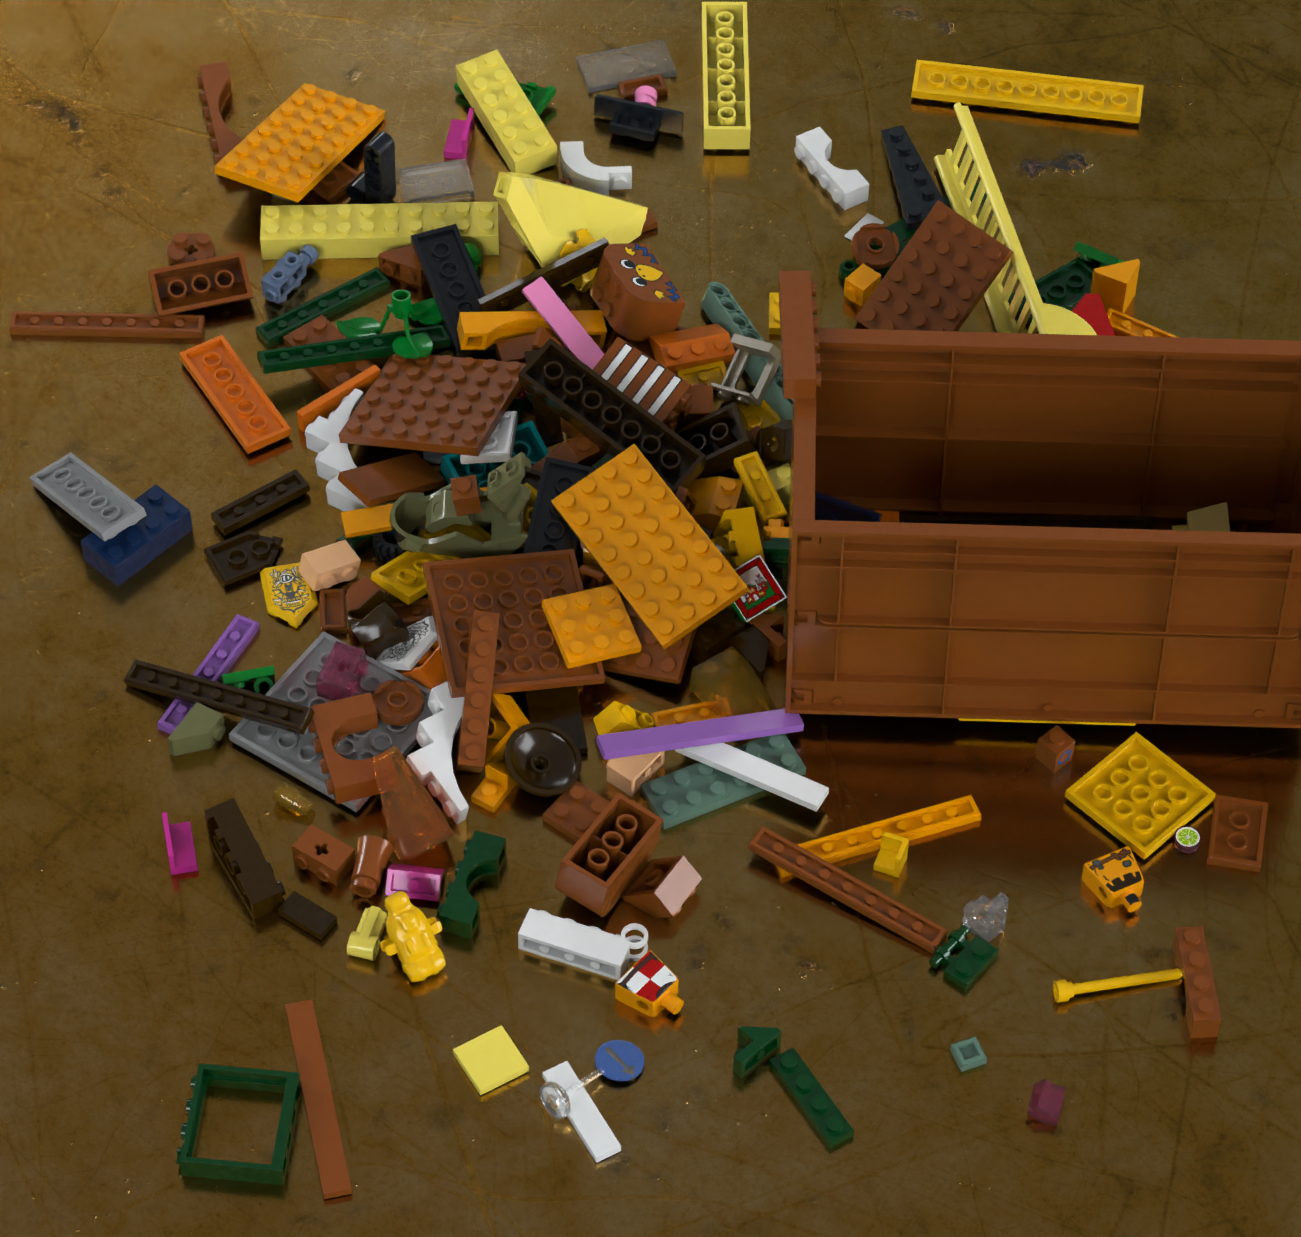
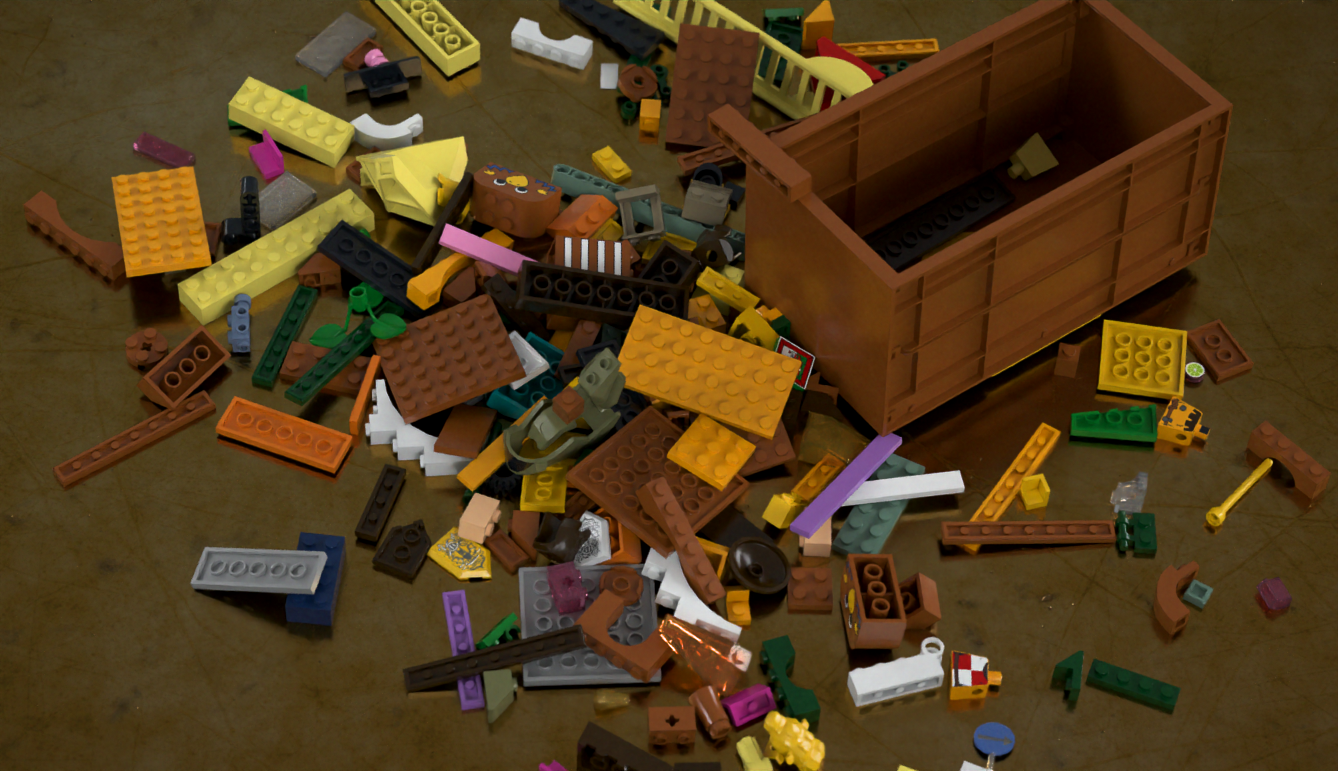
camera: 40 degrees left, 0 degrees up
none -> clear pink tile [132,132,195,168]
none -> green wing [1070,404,1157,442]
none -> dark orange arch [1153,560,1200,635]

